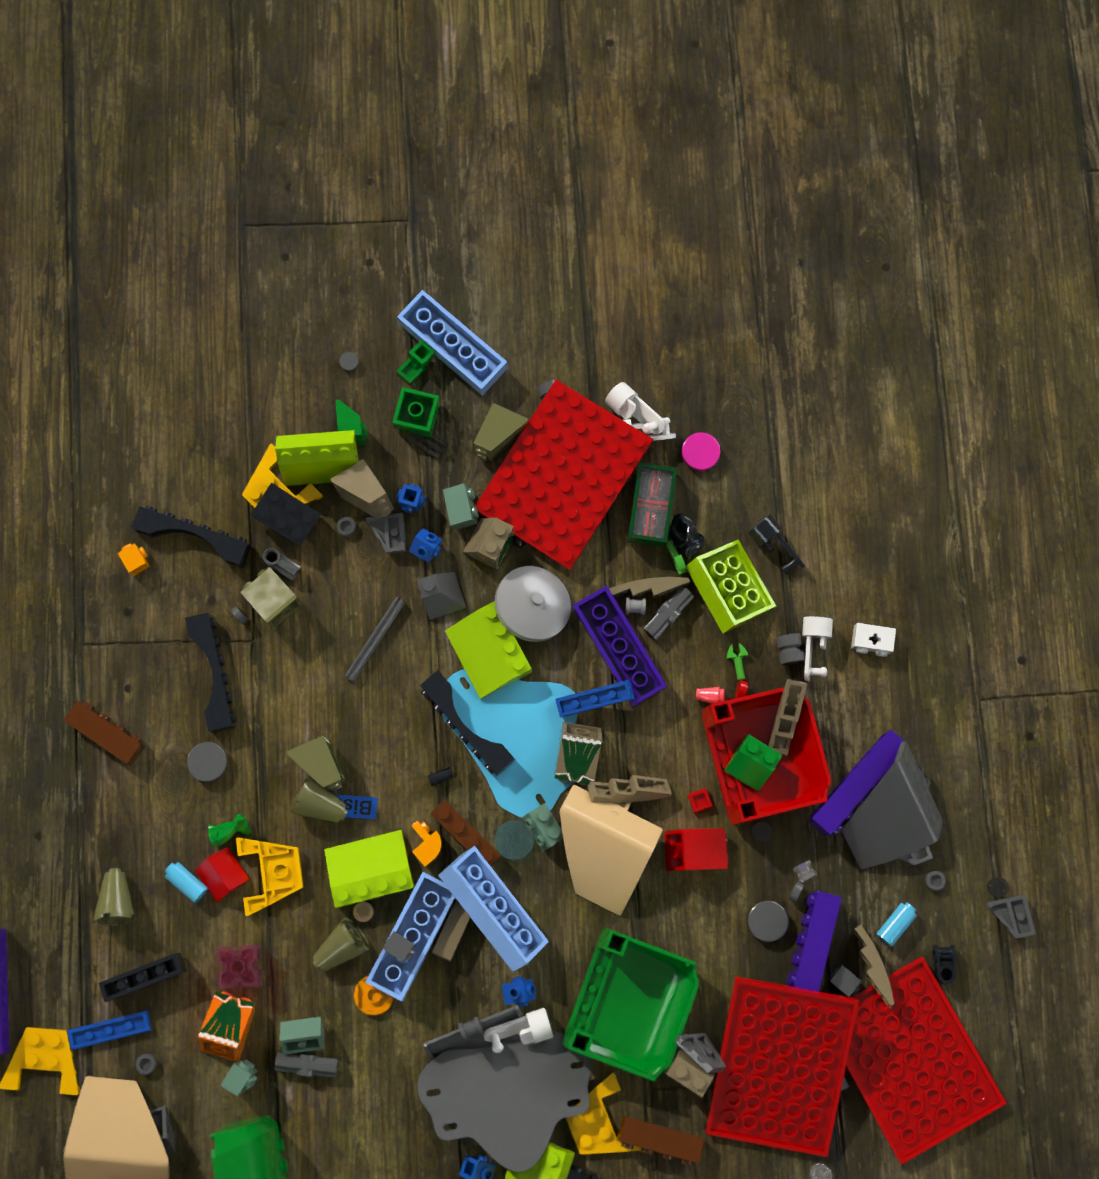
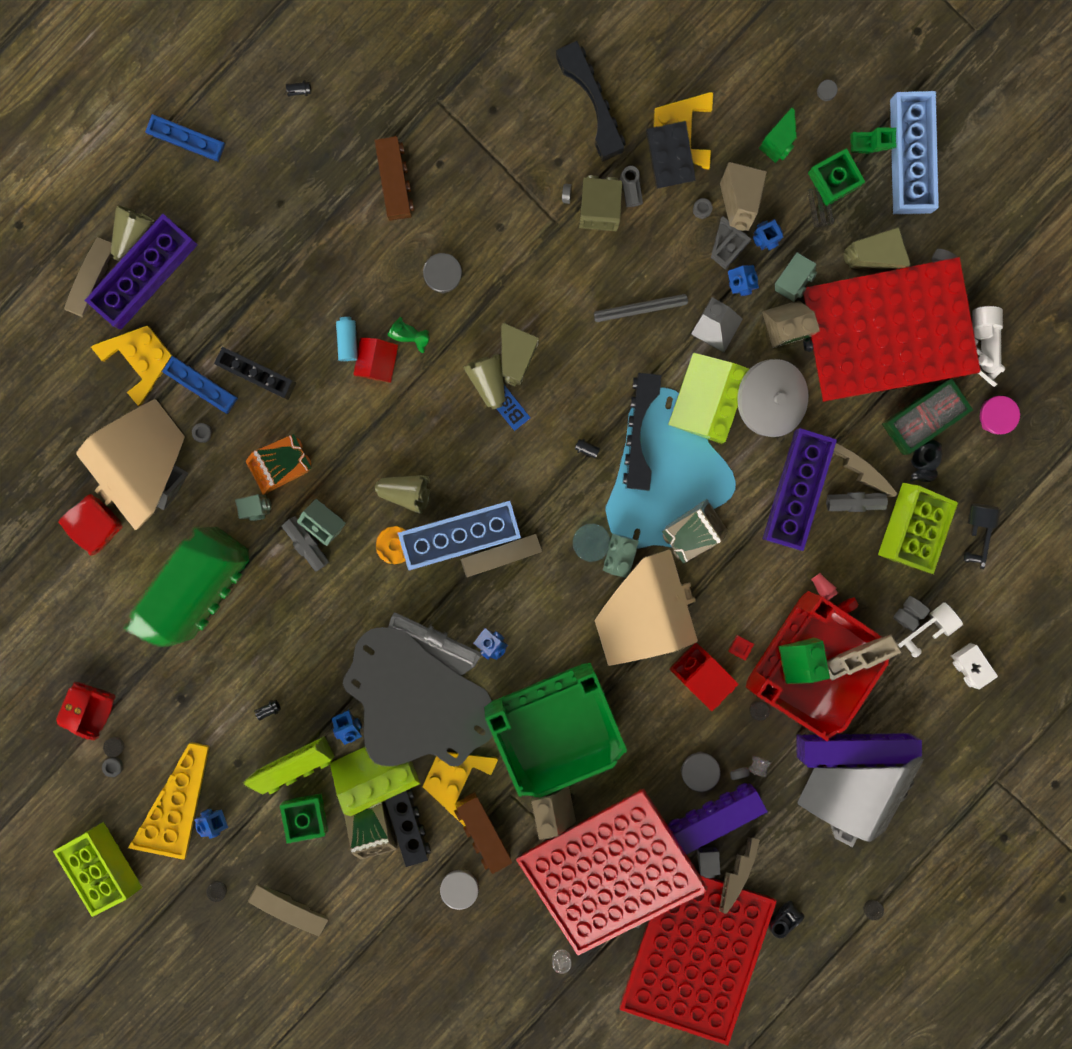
camera: 50 degrees right, 10 degrees up
olive cone [93,868,135,926] -> none
light orange brick [118,543,150,576] -> none
black arch [185,612,237,733] -> none
clear pink brick [216,944,262,989] -> none
yellow wing [236,838,304,916] -> none
lime slope [275,430,359,486] -> none
lime slope [324,830,415,908] -> none
tan tile [353,902,374,922] -> none
dark grey brick [383,931,416,962] -> none
light orange brick [412,821,442,867] -> none
reddish brown brick [430,800,502,867] -> none
light blue brick [438,846,549,972] -> none
white piece [483,1008,554,1053] -> none
blue tile [555,680,635,718] -> none
dark tan slope [587,775,672,803] -> none
light grey bush [625,597,646,615] -> none
bright green bar [666,540,687,575] -> none
dark grey wing [674,1033,726,1073] -> none
bright green bar [726,643,748,681] -> none
medium azure brick [876,902,917,947] -> none
dark grey tile [925,871,946,891] -> none
dark grey wing [986,894,1036,939] -> none

